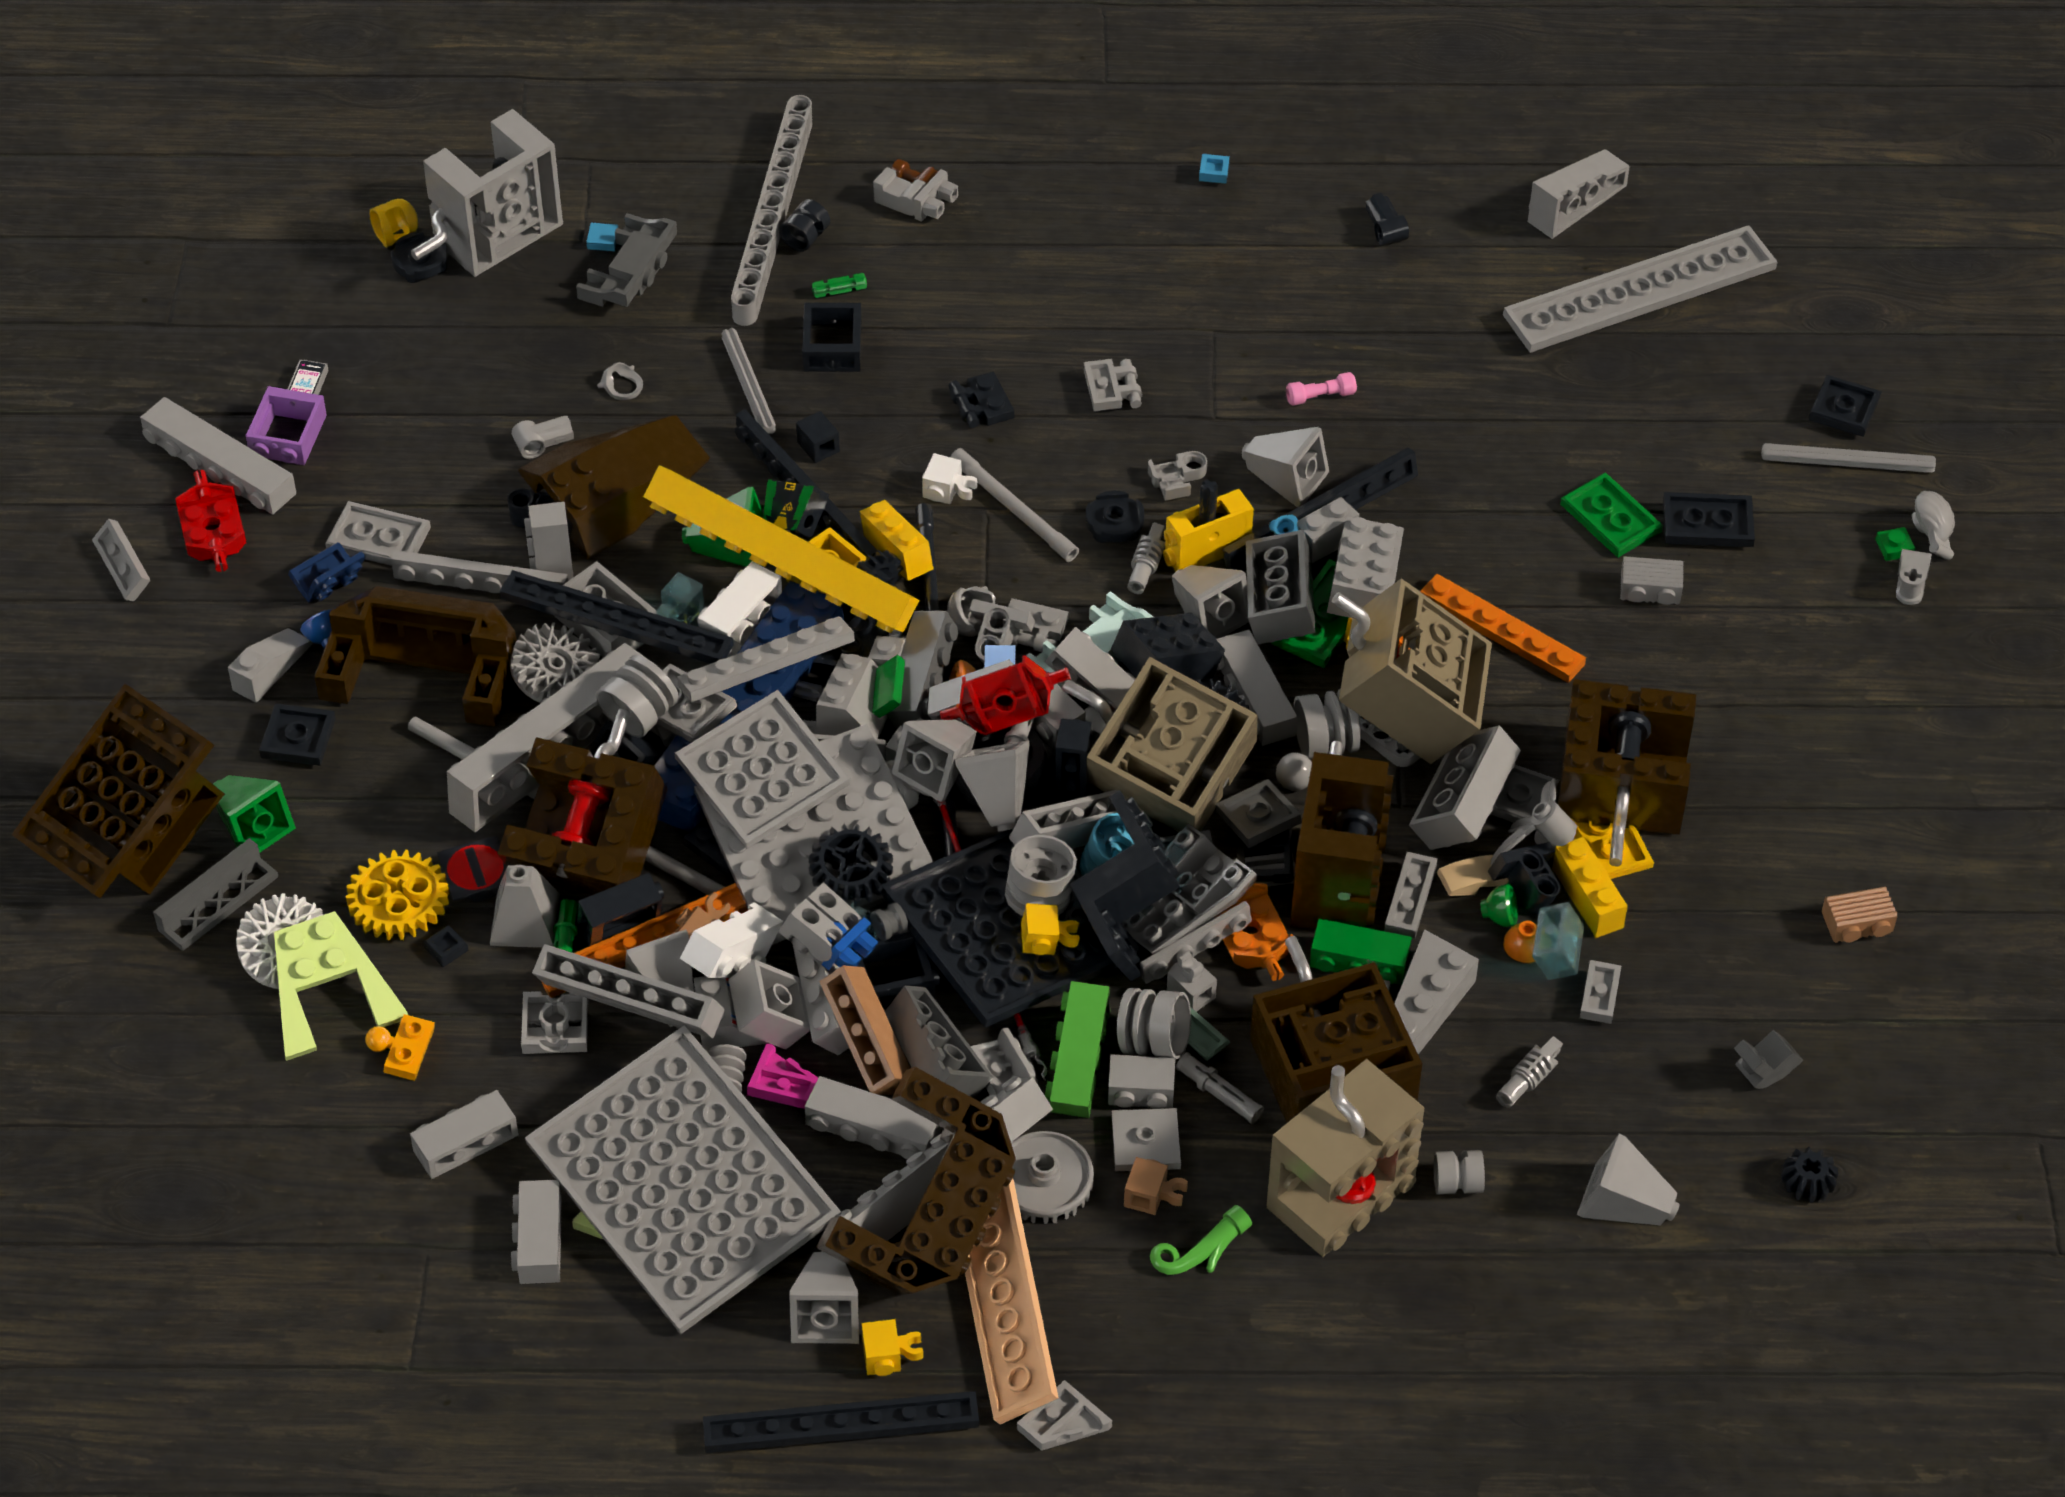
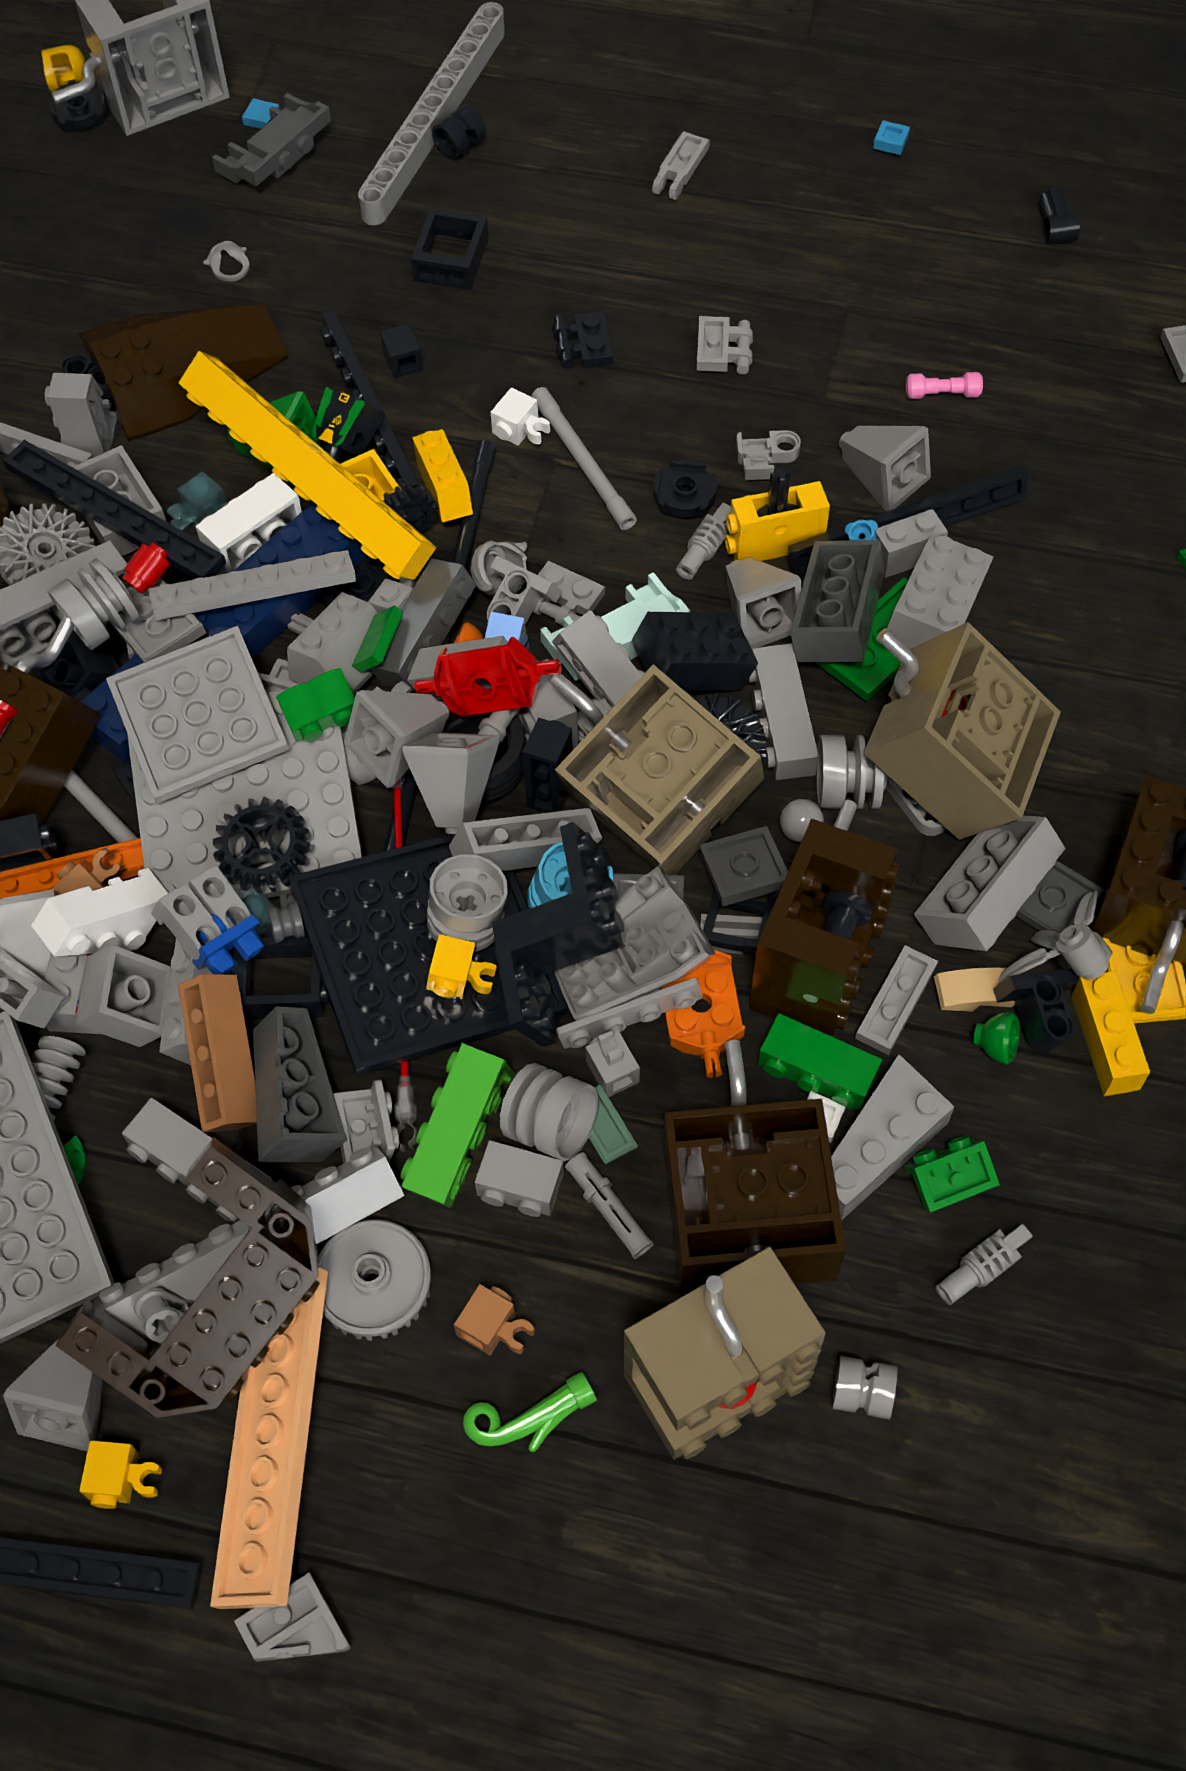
camera: 15 degrees right, 10 degrees up
light grey piece [511,416,574,459] -> none
light grey axle [722,328,776,434] -> none
dark pink wing [747,1043,818,1109] -> none
green axle [812,273,867,298] -> none
light grey hips [873,159,958,222] -> none
light grey plate [1111,1108,1181,1171] -> none
orange plate [1420,574,1586,683] -> none
orange brick [1503,921,1548,963] -> none
clear light blue brick [1532,902,1584,980] -> none
light grey slope [1577,1134,1680,1226] -> none
light grey plate [1580,960,1622,1024] -> none
none -> red brick [121,542,170,595]
none -> light grey piece [134,1288,193,1343]
none -> green brick [276,668,355,742]
none -> light grey hinge [652,131,710,200]
none -> green bracket [904,1135,1000,1213]

